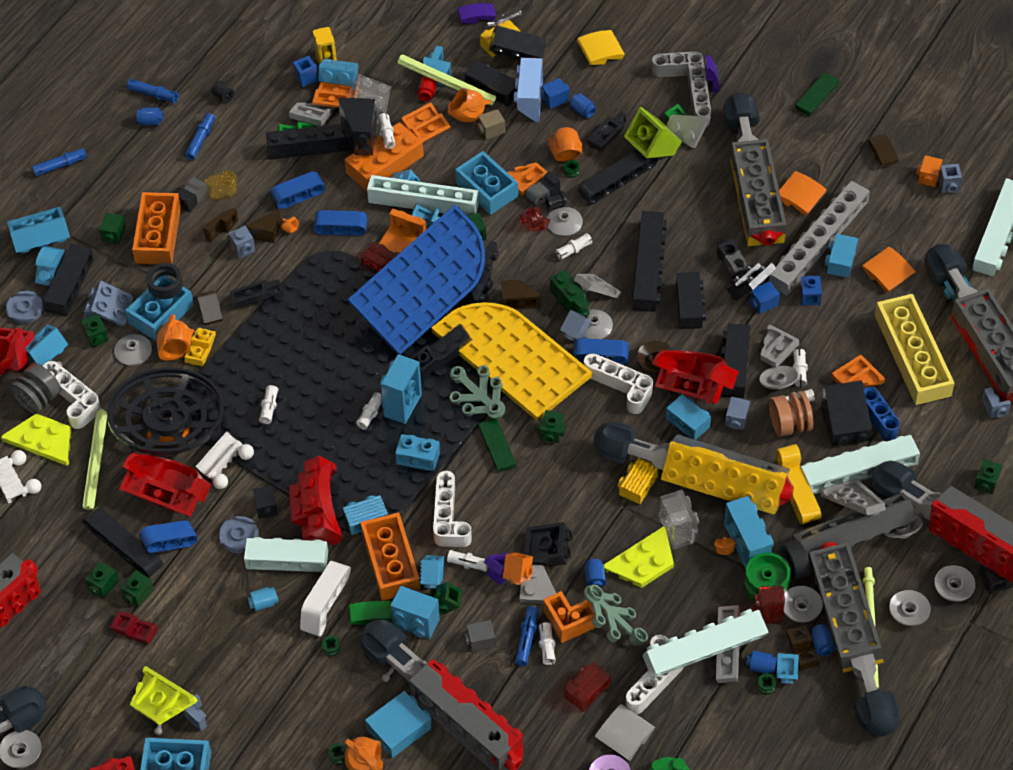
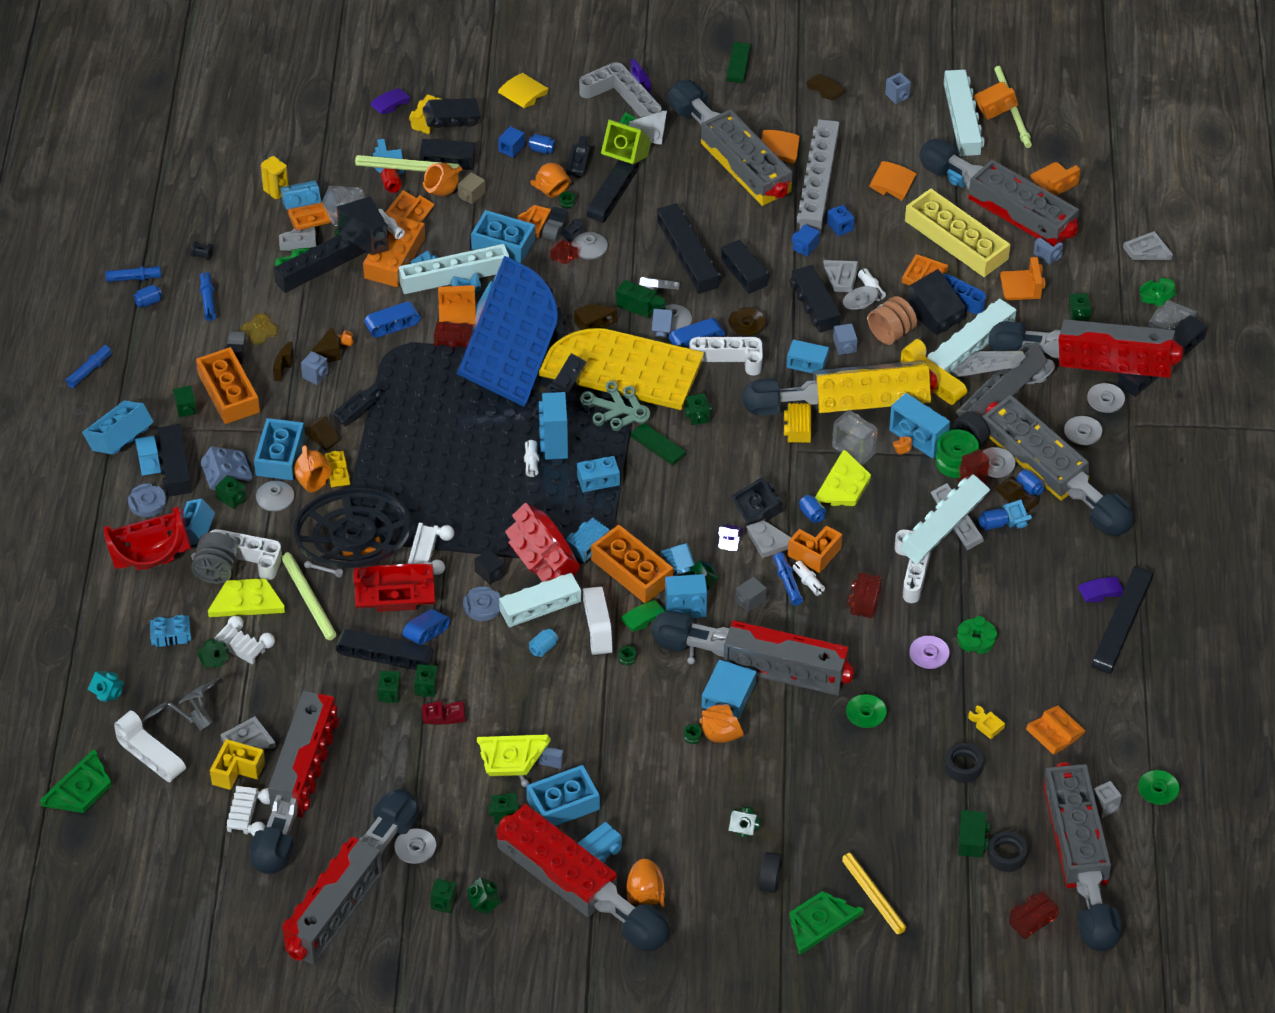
camera: 30 degrees left, 5 degrees down
black tyre [146,263,183,299] -> none
white pin [259,385,278,424] -> none
blue beam [270,172,325,209] -> none
blue brick [293,56,319,88] -> none
white beam [433,471,472,547] -> none
white pin [447,550,488,572] -> none
clear piece [487,10,522,26] -> none
orange brick [503,552,533,585] -> none
light blue slope [514,58,543,122] -> none
white pin [555,233,592,260] -> none
sand green plant [584,585,648,646] -> none
light grey slope [595,704,655,761] -> none
red piece [652,350,739,404] -> none
leg [716,239,747,276] -> none
black plate [726,263,777,301] -> none
dark green bush [757,673,777,695] -> none
dark azure brick [825,234,858,278] -> none
orange brick [916,155,943,187] -> none
none -> dark green brick [488,793,518,824]
none -> orange bracket [1000,257,1045,300]

